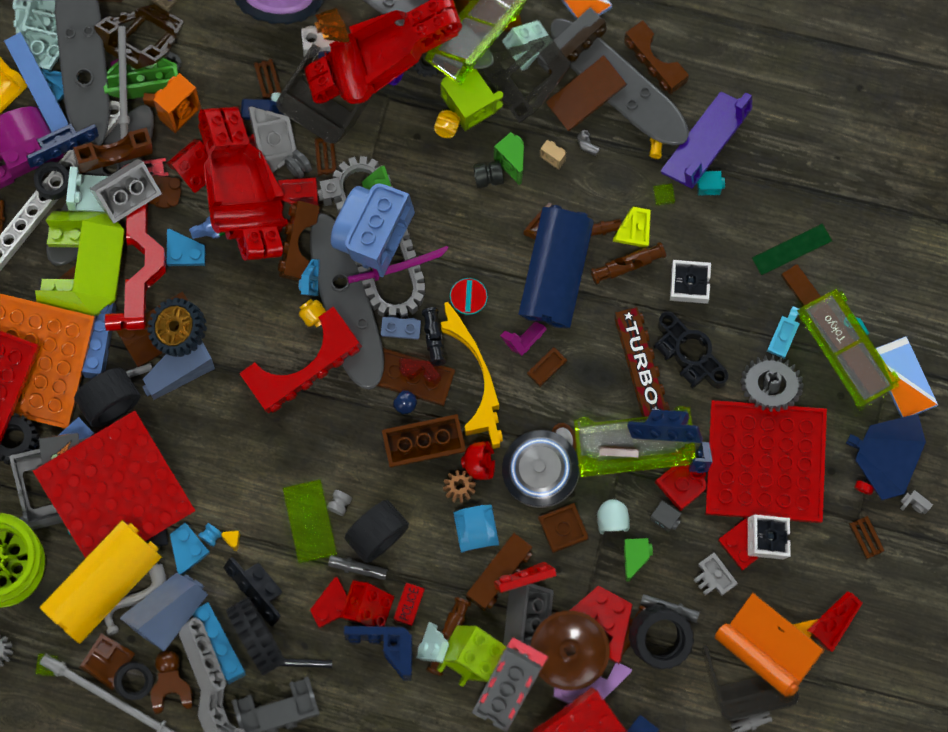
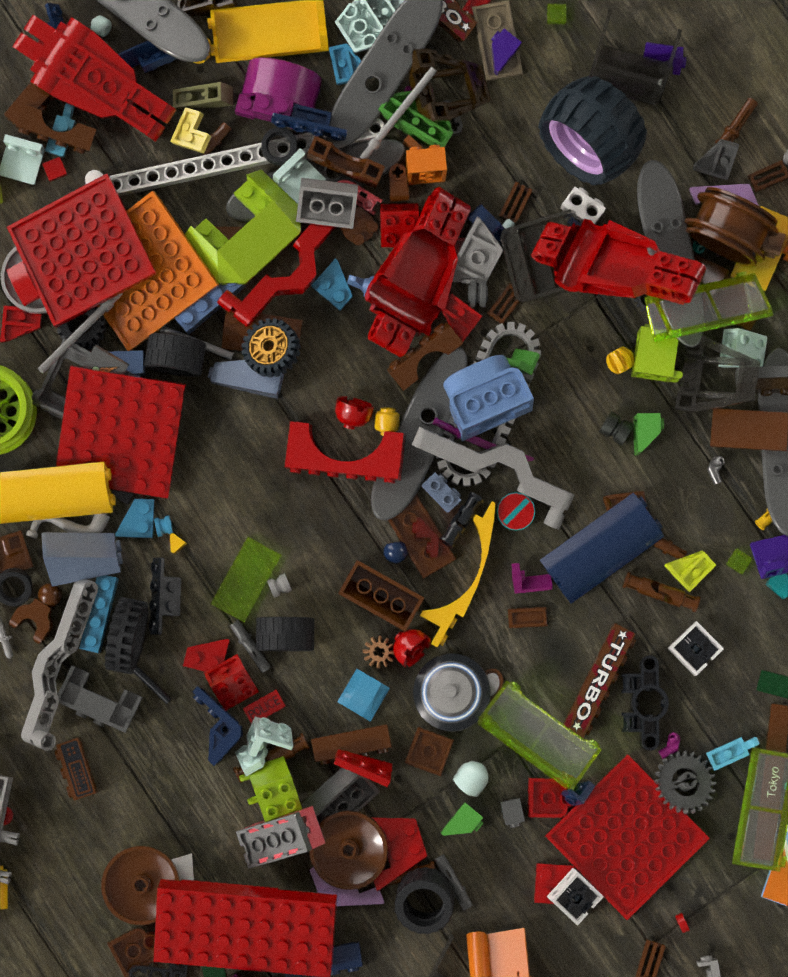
camera: 40 degrees right, 10 degrees up
medium blue tile [4,32,69,132] -> none
dark azure wing [299,259,320,296] -> none
clear orange slope [314,8,350,43] -> none
light grey bracket [317,178,342,206] -> none
tan piece [540,140,566,170] -> none
tile [599,445,640,458] -> none
dark blue bracket [627,410,703,443] -> none
light grey hinge [694,553,738,596] -> none
dark blue panel [846,414,926,501] -> none
none -> light grey bar [38,293,123,373]
none -> light aqua bracket [246,716,294,757]
none -> red cylinder [335,396,374,430]
none -> reddish brown piece [389,164,409,202]
none -> light grey beam [412,427,575,530]
none -> magenta arm [658,732,680,759]

